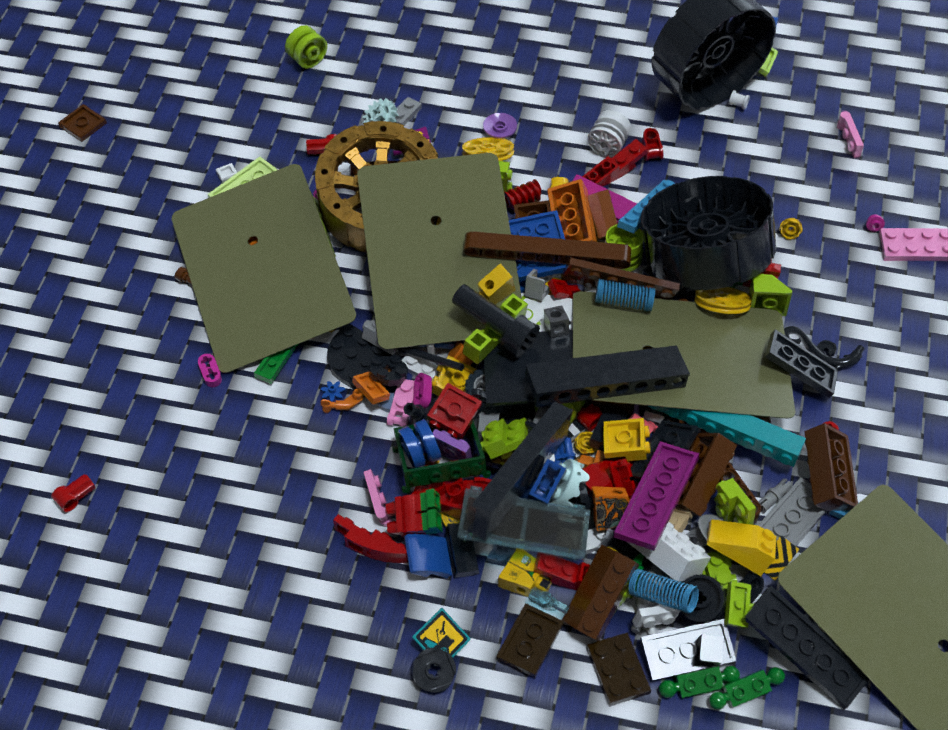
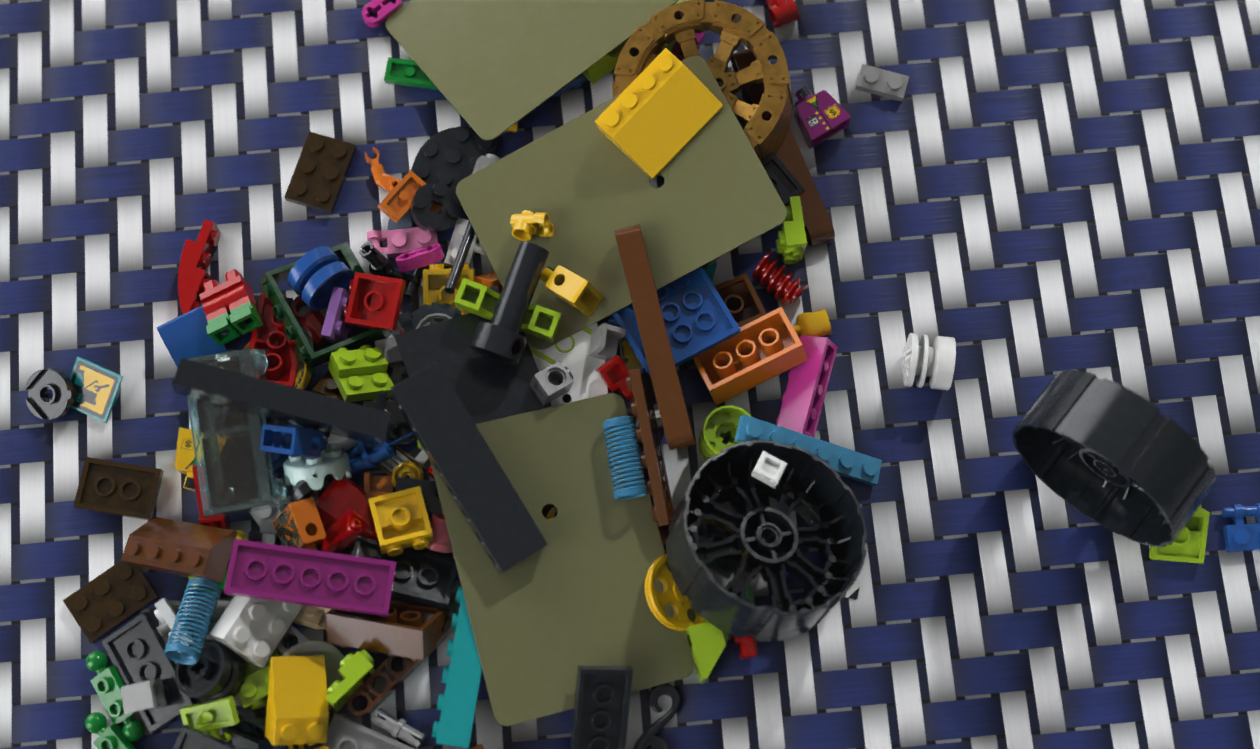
camera: 70 degrees right, 20 degrees up
blue plant [320,381,346,402] -> none
light aqua gear [362,98,398,123] -> none
bright pink plate [364,469,392,527] -> none
yellow wedge [462,137,514,161] -> none
medium lavender dish [483,113,517,138] -> none
clear light blue piece [529,587,569,614] -> none
red slope [582,138,648,186] -> none
dark orange piece [588,189,617,240] -> none
red piece [642,128,664,161] -> none
white bush [729,90,750,110] -> none
yellow plate [779,218,803,239] -> none
bright pink plate [837,111,864,158] -> none
none -> dark brown plate [284,131,357,214]
none -> yellow plate [510,210,554,241]
none -> yellow slope [594,48,724,180]
none -> white tile [751,451,787,488]

